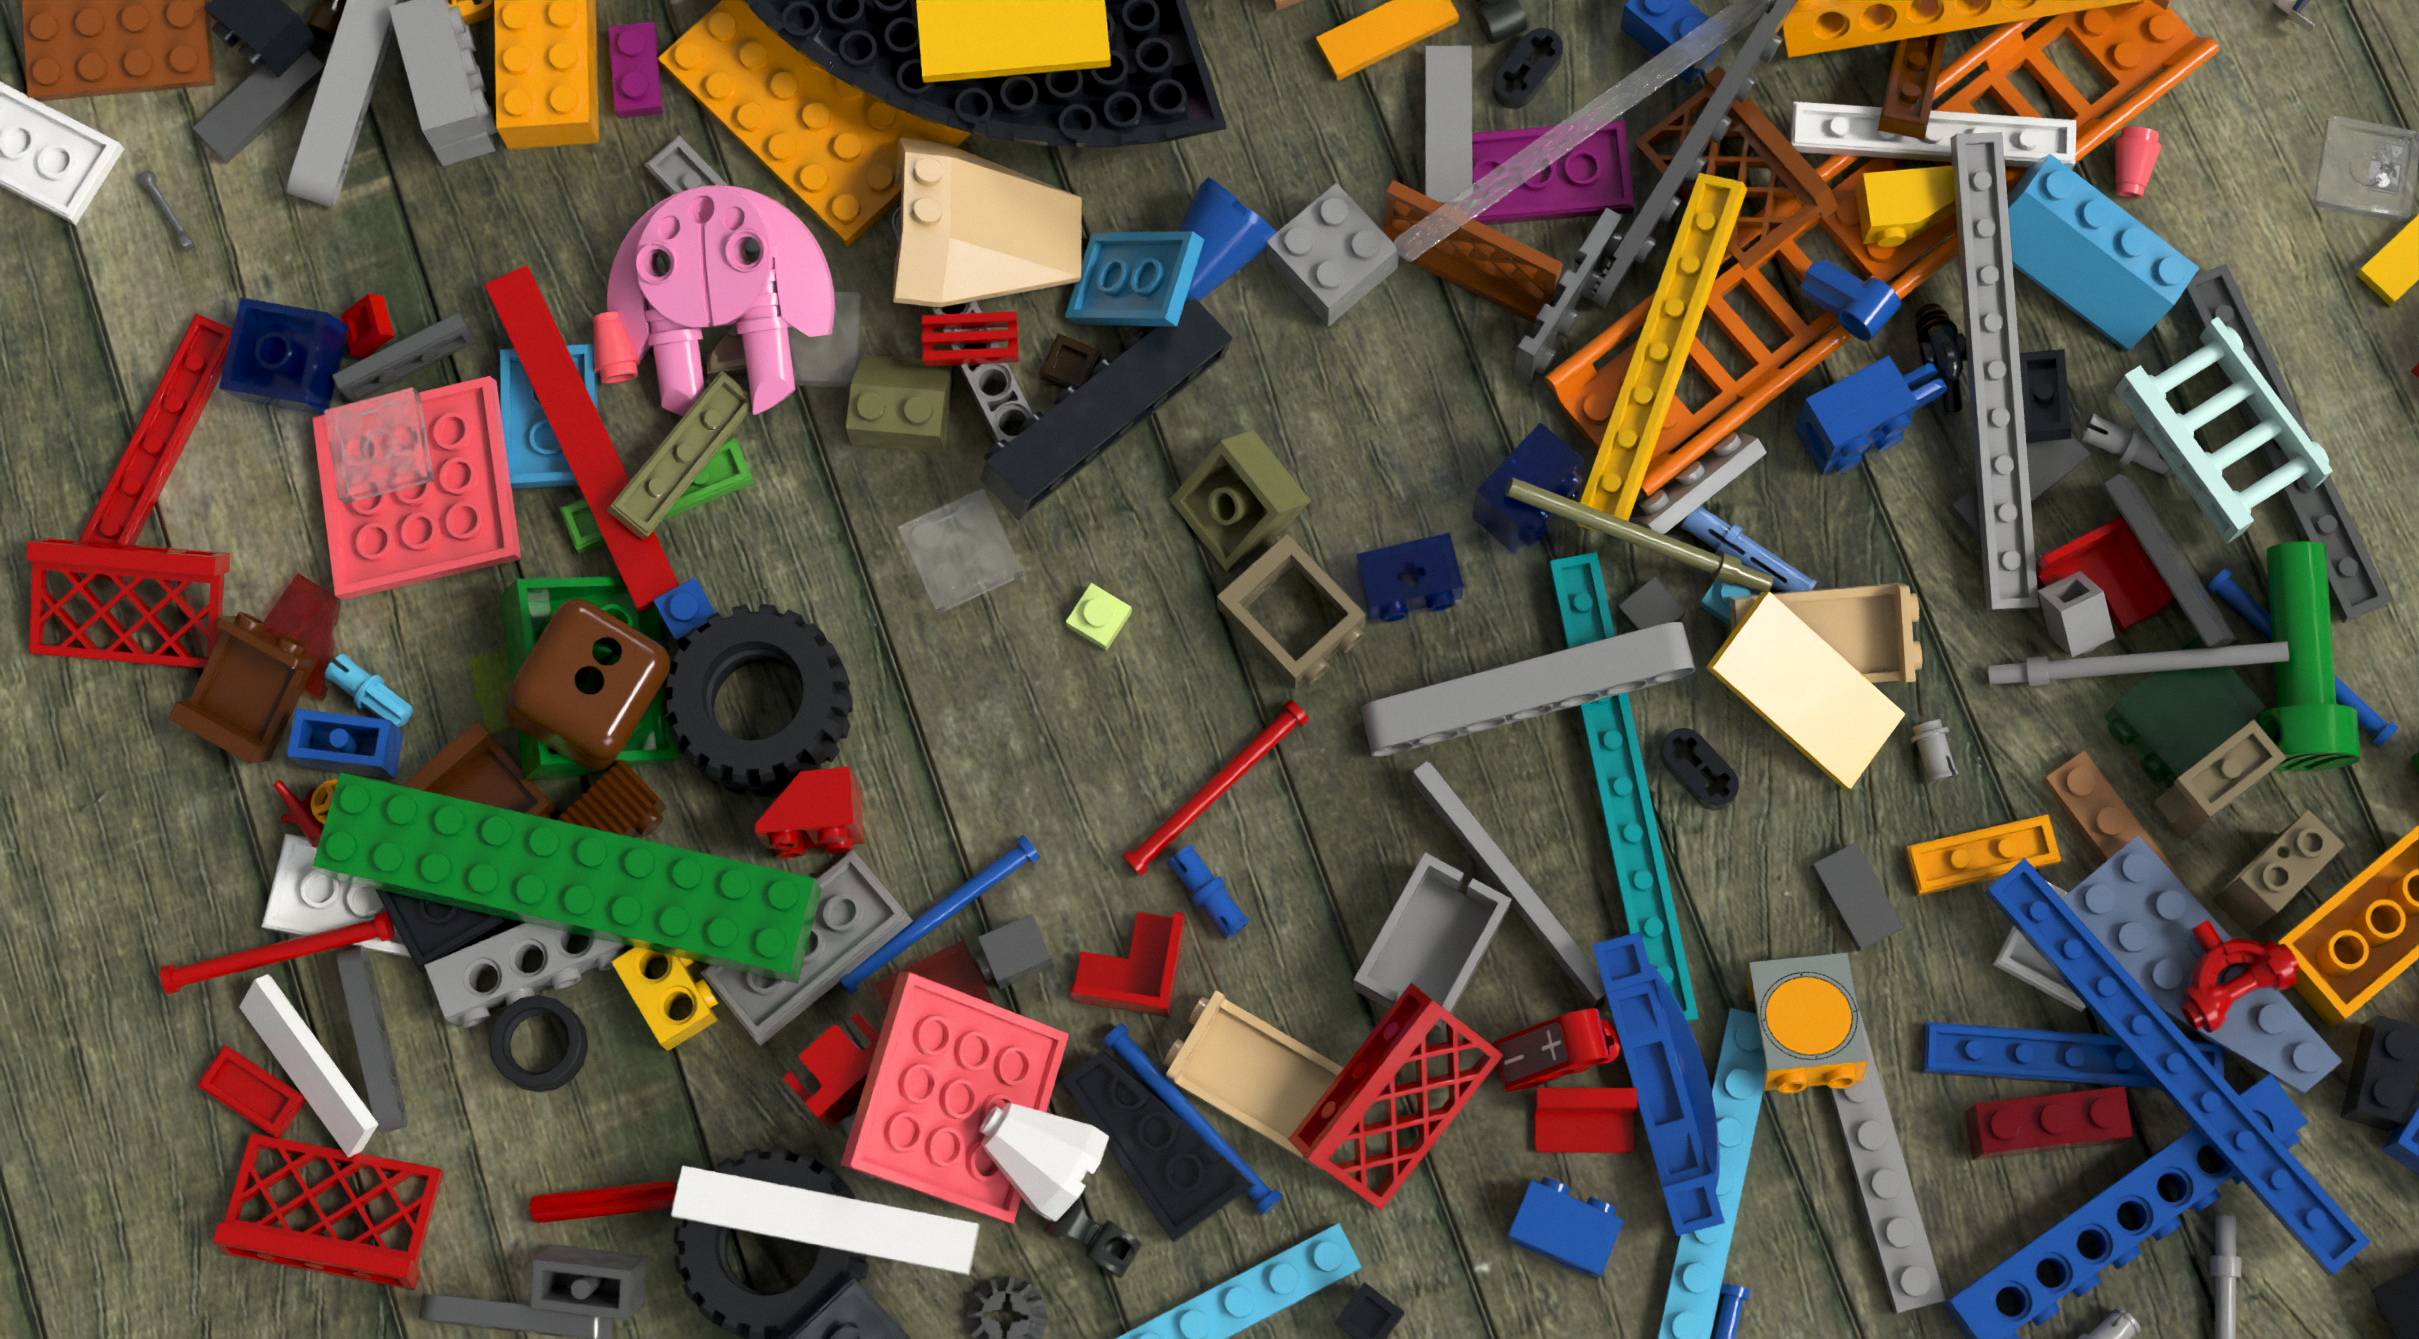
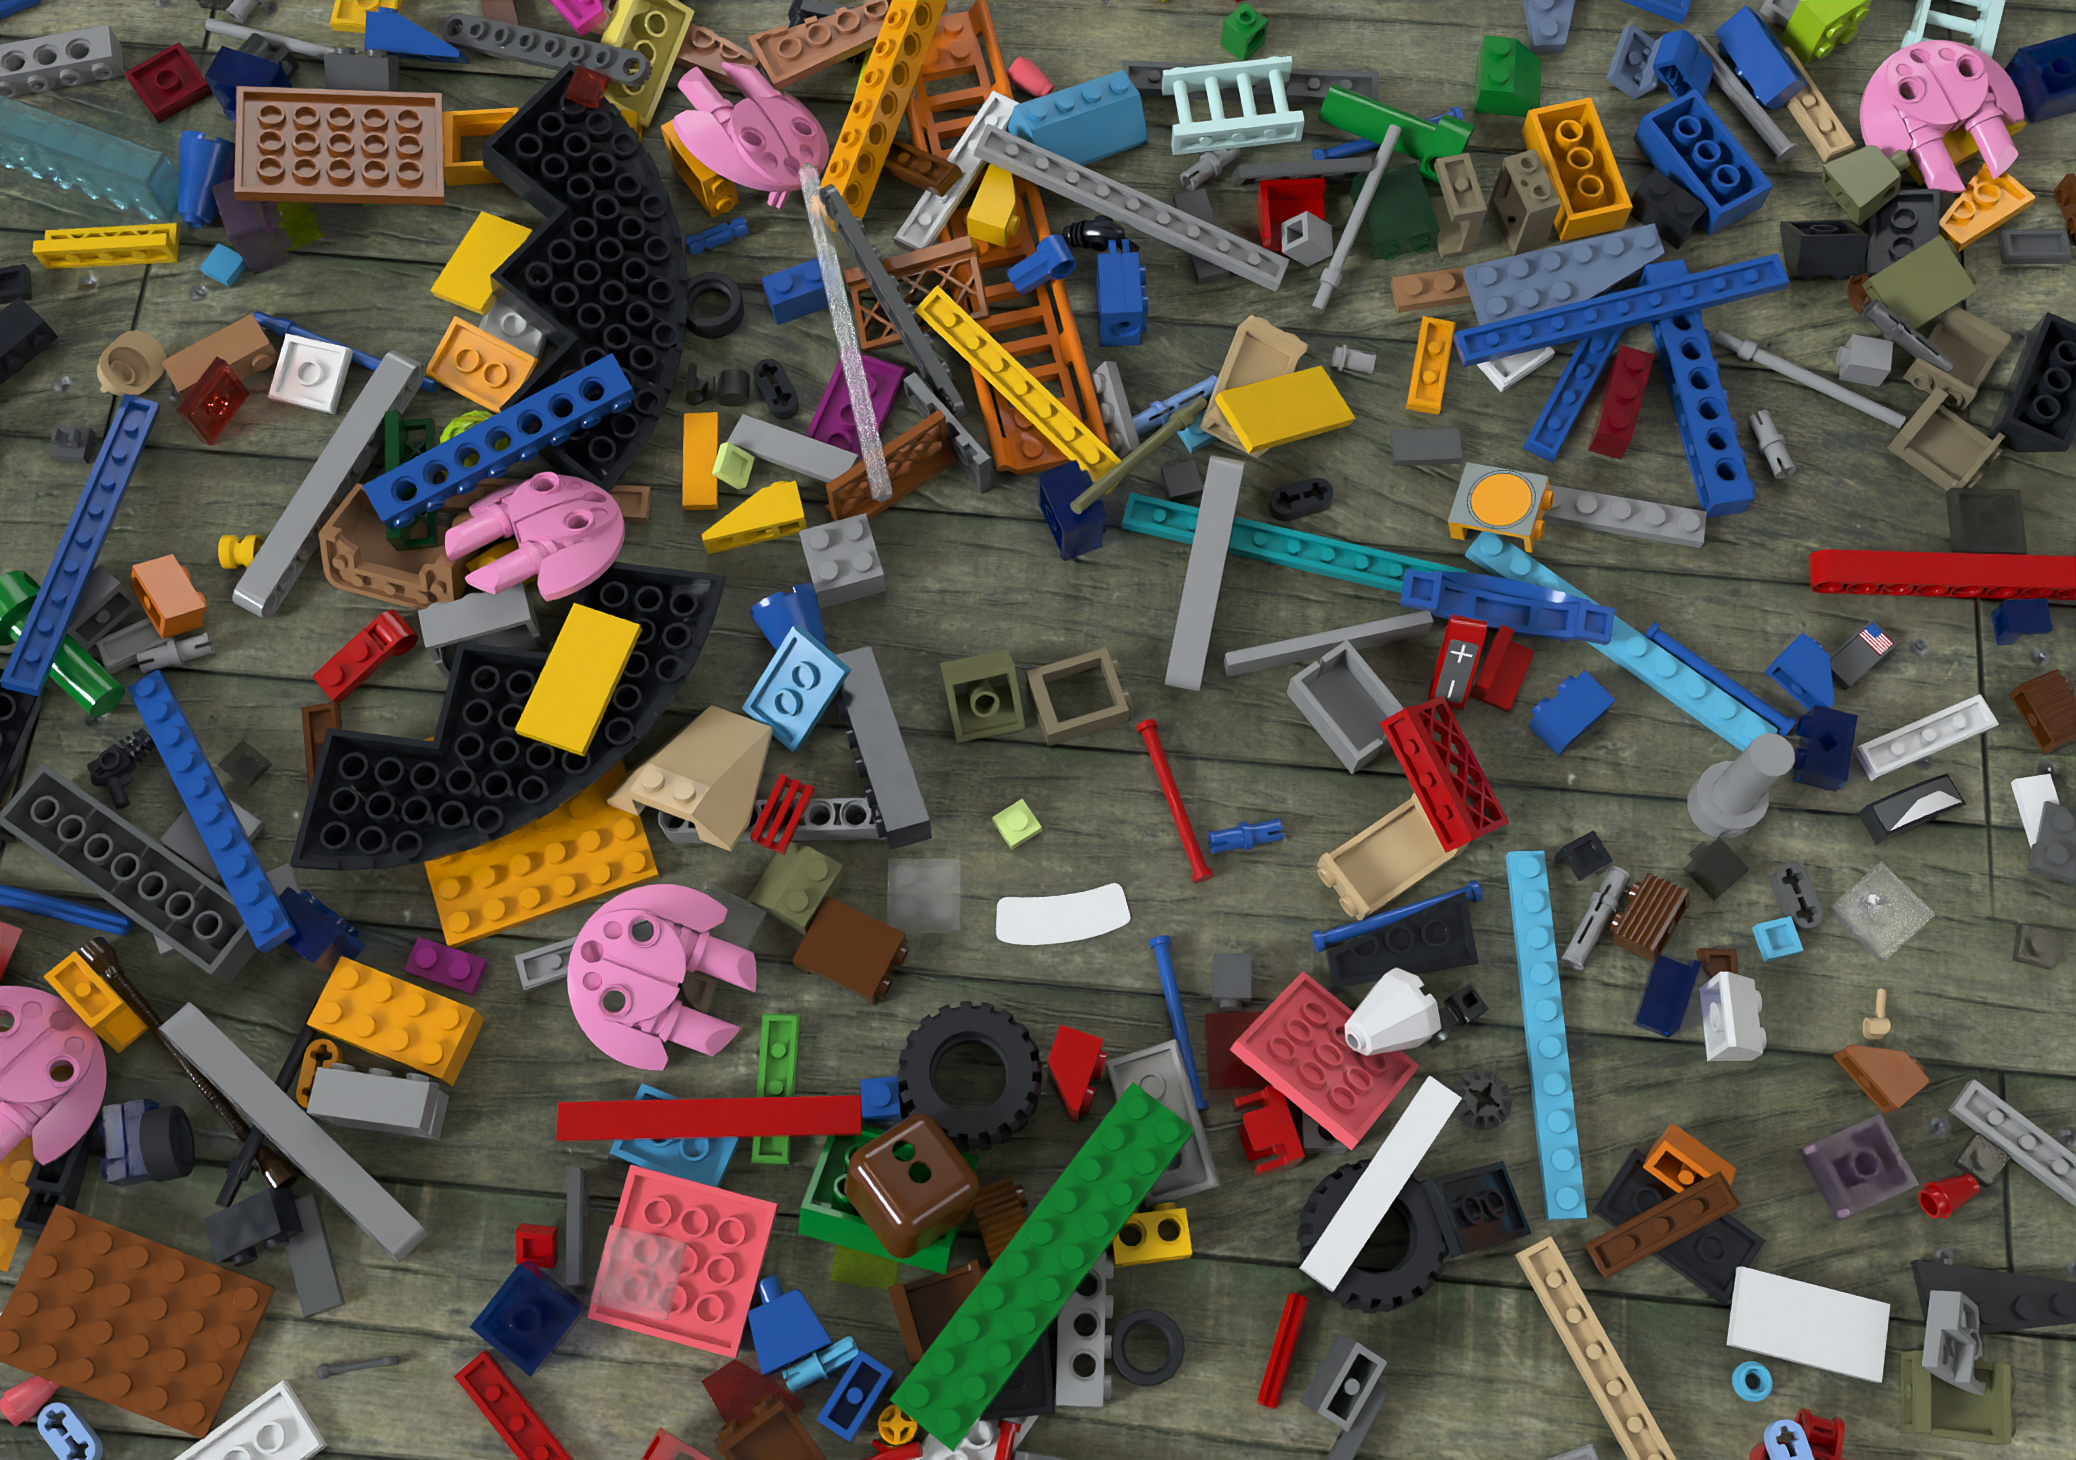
camera: 70 degrees left, 5 degrees down
coral cone [592,311,641,384] -> none
olive tile [606,371,752,541] -> none
dark brown tile [1039,333,1101,389] -> none
red panel [1070,912,1186,1018] -> none
clear blue brick [1356,532,1464,623] -> none
black plate [2019,349,2072,443] -> none
red piece [2180,920,2300,1033] -> none
none -> yellow slope [701,481,807,554]
none -> yellowish green plate [712,442,755,489]
none -> blue torso [748,1275,834,1377]
none -> reddish brown panel [792,896,909,1006]
none -> white sticker [996,883,1130,945]
none -> green brick [1220,2,1268,61]

